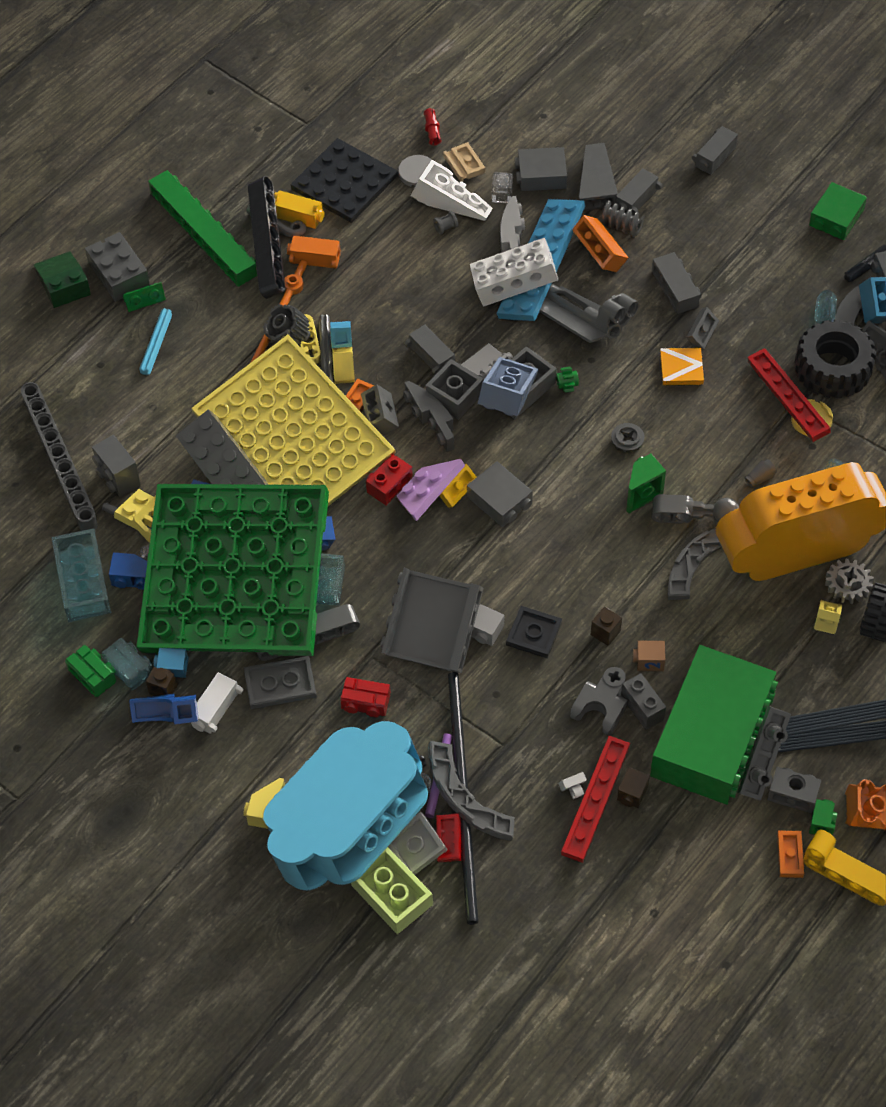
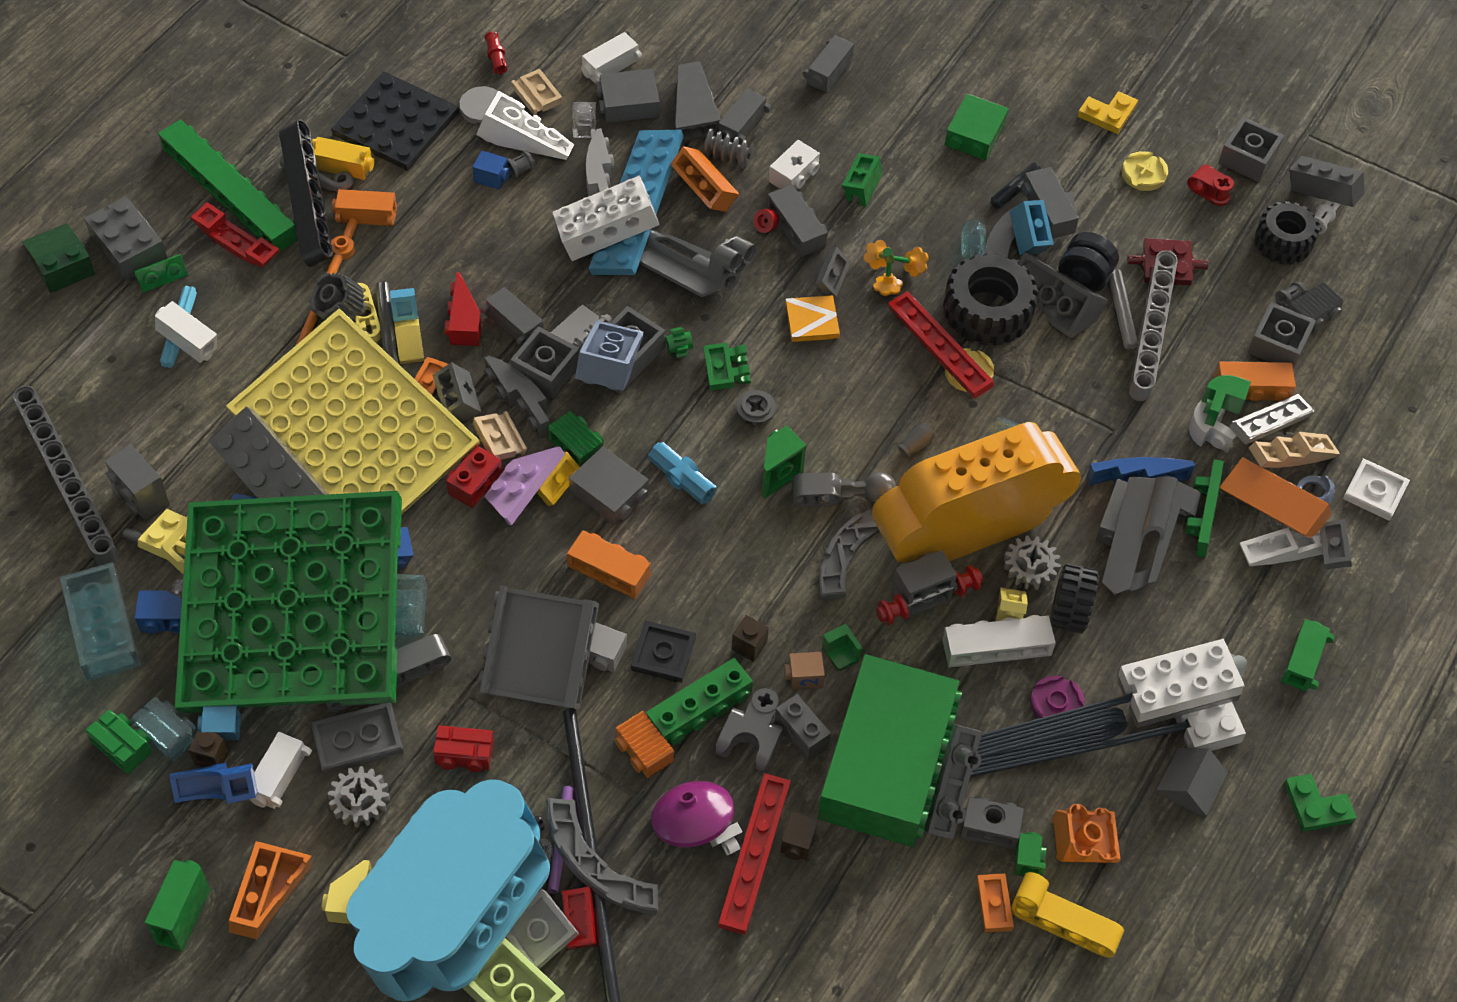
camera: 10 degrees left, 0 degrees up
none -> green brick [145,860,211,952]
none -> white brick [155,301,217,363]
none -> red slope [191,202,280,267]
none -> orange wedge [229,841,312,939]
none -> light grey gear [328,766,390,827]
none -> red slope [445,272,482,346]
none -> blue brick [472,151,510,190]
none -> tan plate [472,411,527,460]
none -> green brick [548,411,604,467]
none -> orange brick [567,530,651,599]
none -> white brick [581,32,642,84]
none -> orange brick [614,711,674,778]
none -> green brick [646,658,753,745]
none -> dark azure piece [648,442,717,504]
none -> magenta dish [651,781,734,847]
none -> green plate [703,342,751,391]
none -> red tile [753,209,778,233]
none -> white brick [769,140,820,189]
none -> green panel [822,624,863,671]
none -> green hinge [842,153,883,207]
none -> light orange plant [863,240,928,296]
none -> dark grey brick [876,550,983,626]
none -> white brick [942,615,1056,668]
none -> magenta tile [1030,675,1085,719]

